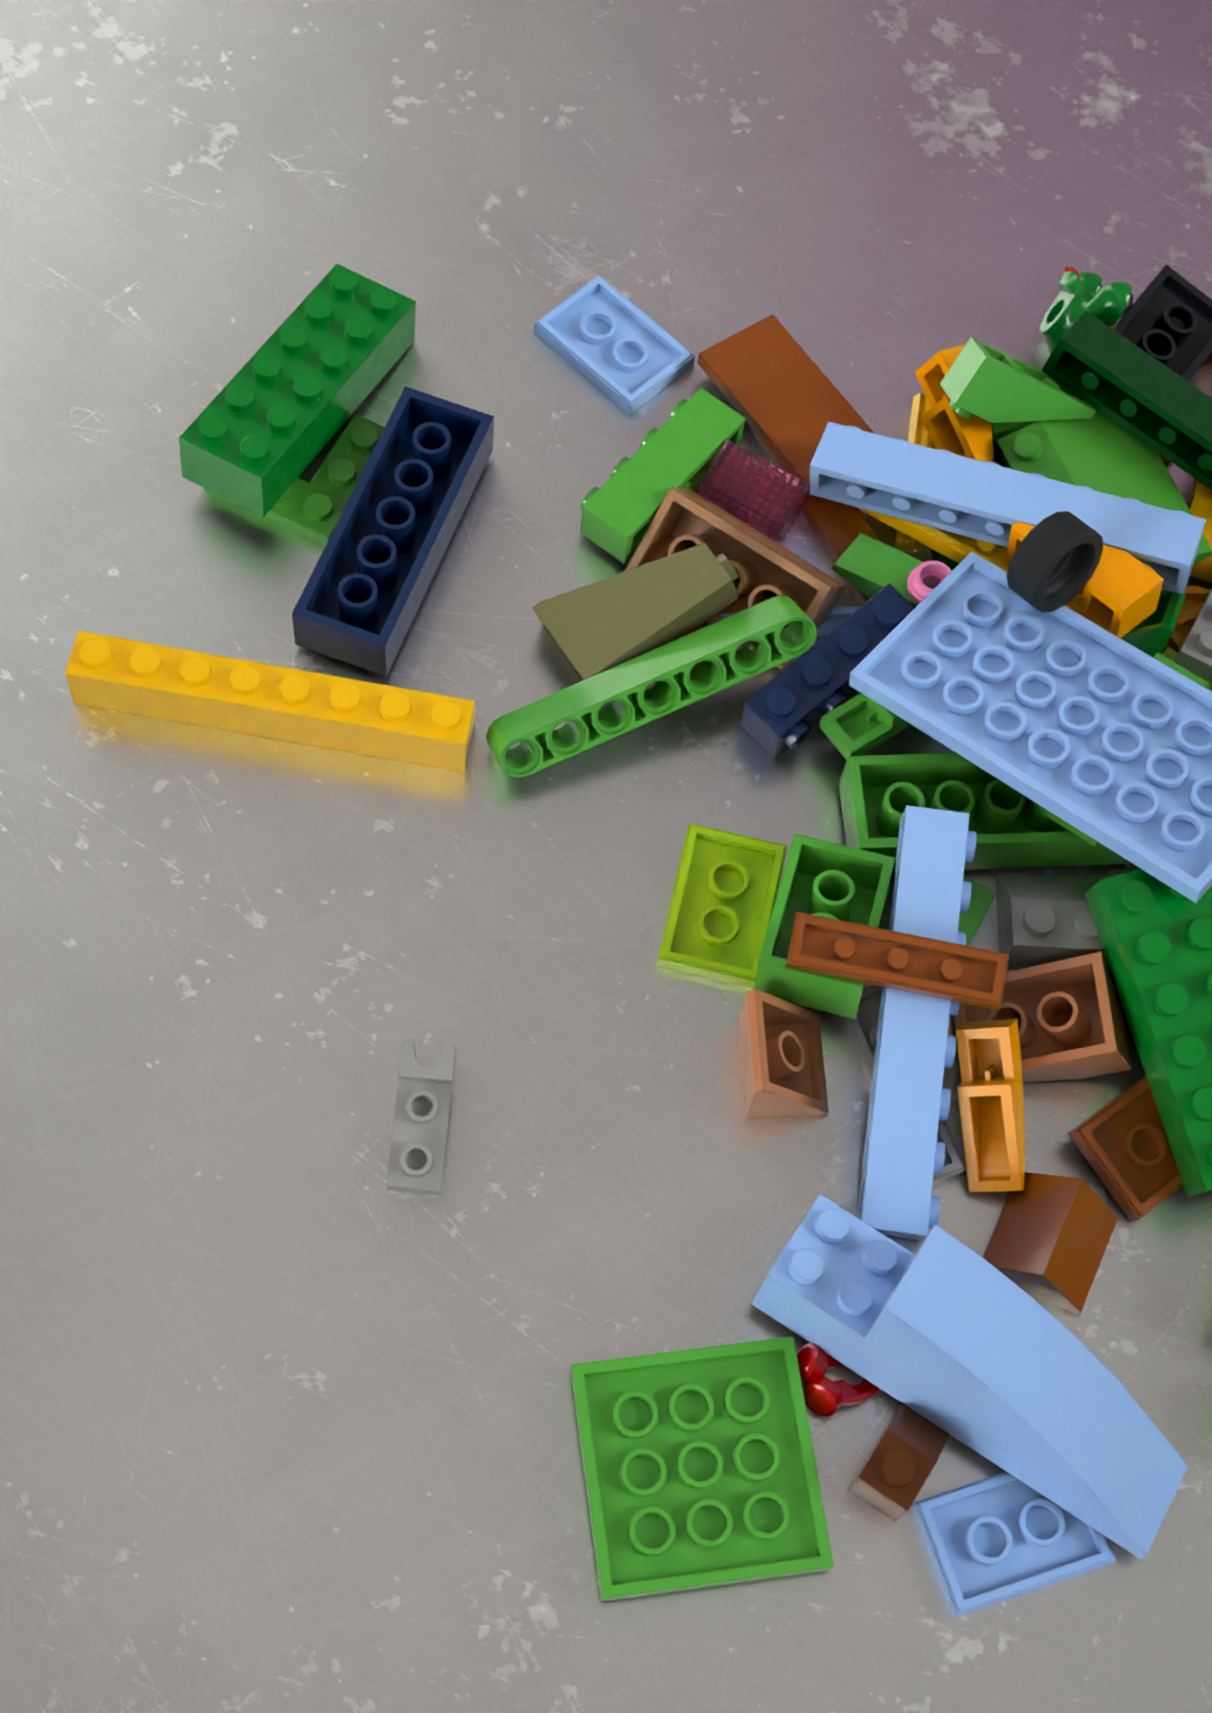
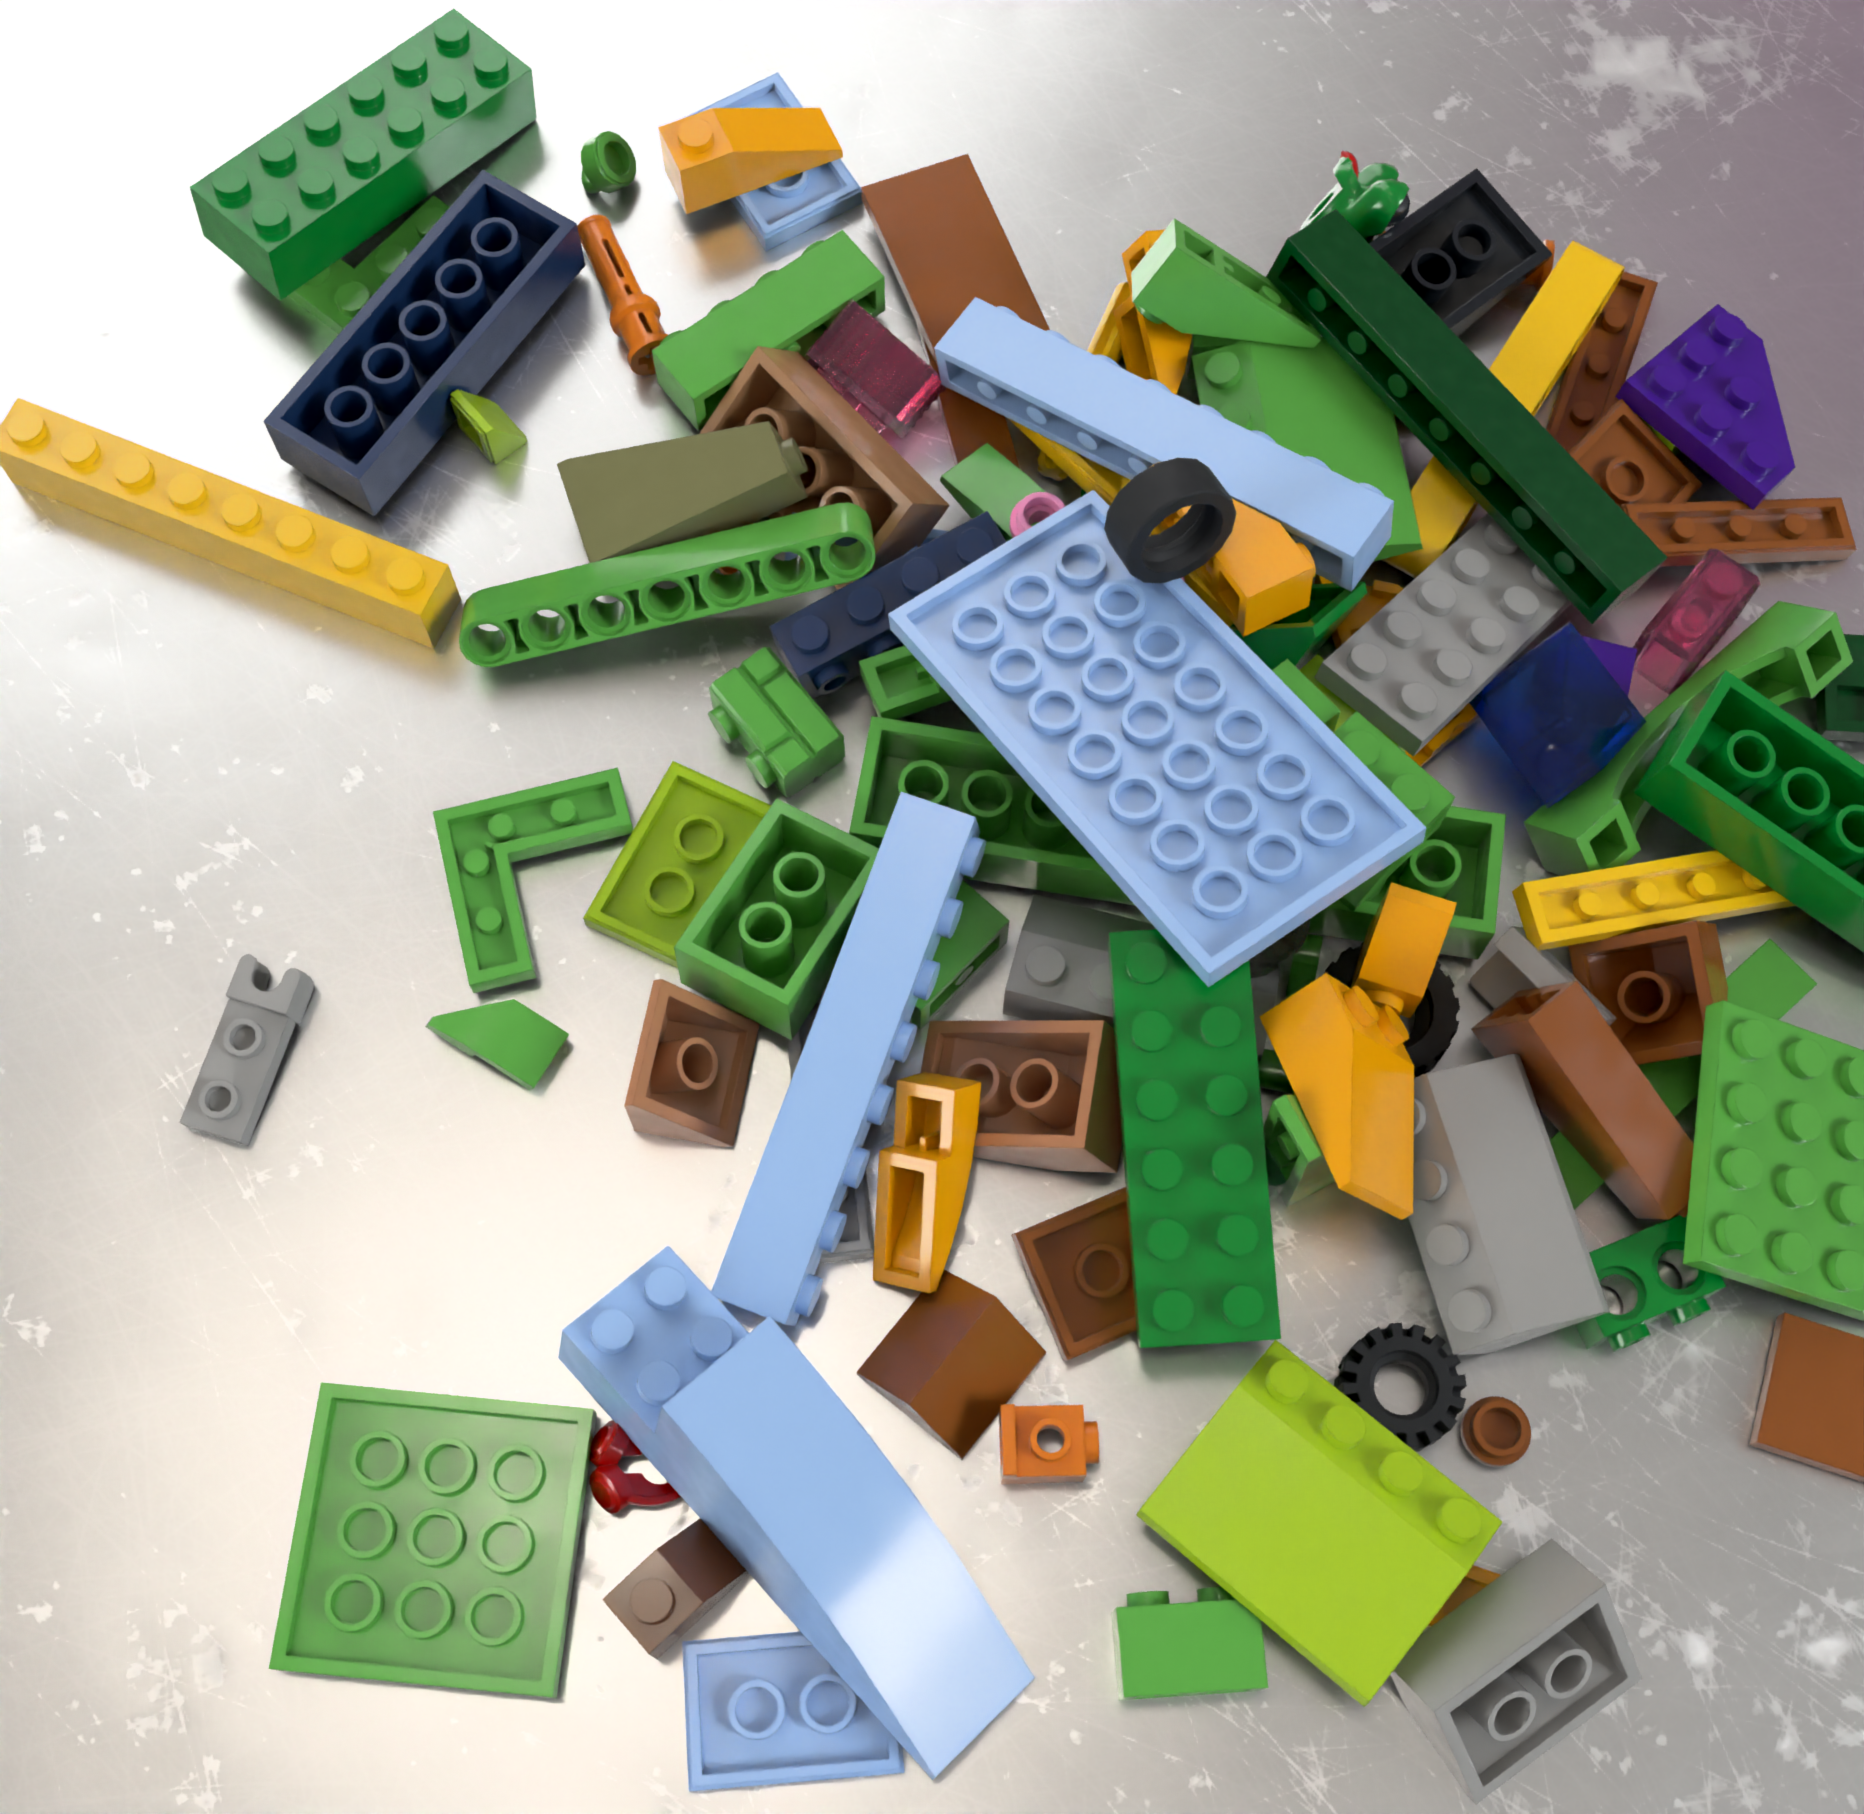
camera: 20 degrees right, 5 degrees up
dark orange tile [785,912,1009,1010] -> none
none -> bright green slope [425,999,569,1090]
none -> bright green plate [433,767,633,993]
none -> lime slope [450,389,527,465]
none -> orange pin [577,215,669,376]
none -> bright green tile [581,131,637,194]
none -> light orange slope [658,108,843,214]
none -> bright green brick [708,647,845,798]
none -> orange brick [999,1404,1099,1484]

